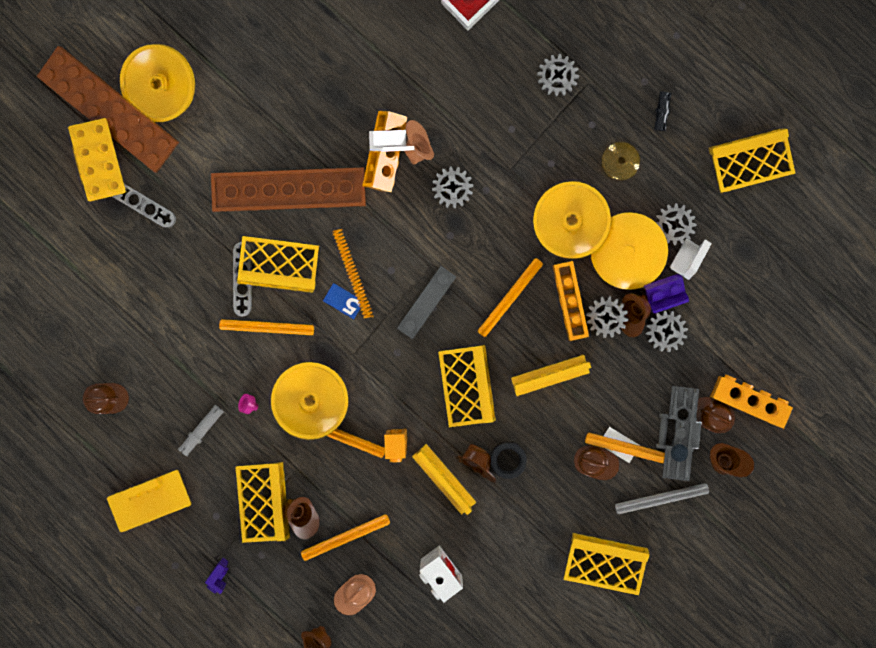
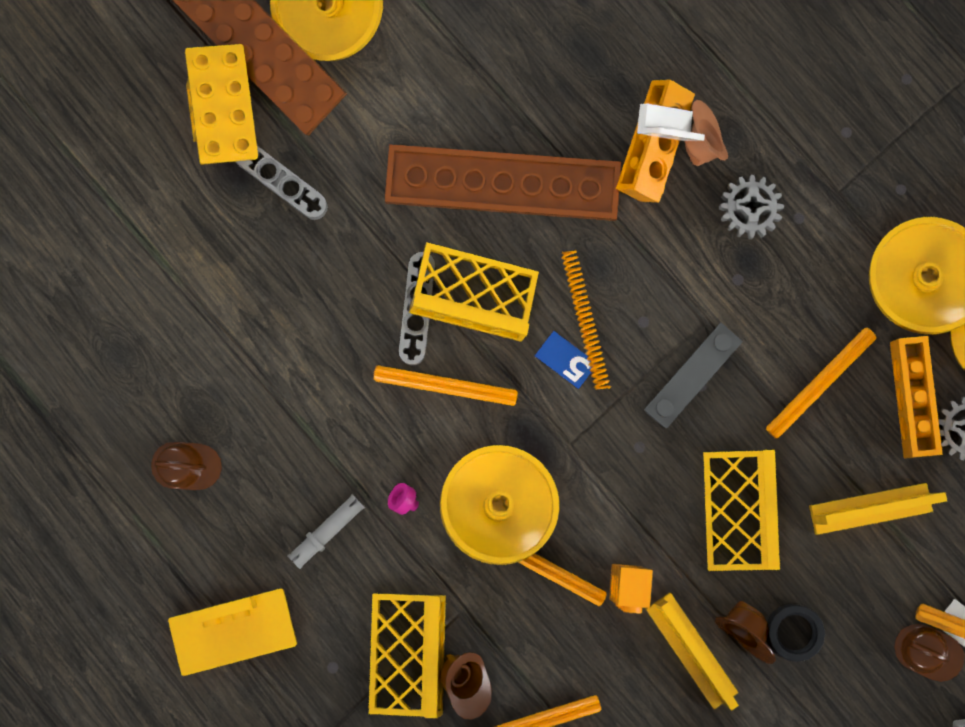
camera: 10 degrees right, 5 degrees down
light grey gear [537,54,579,97] -> none

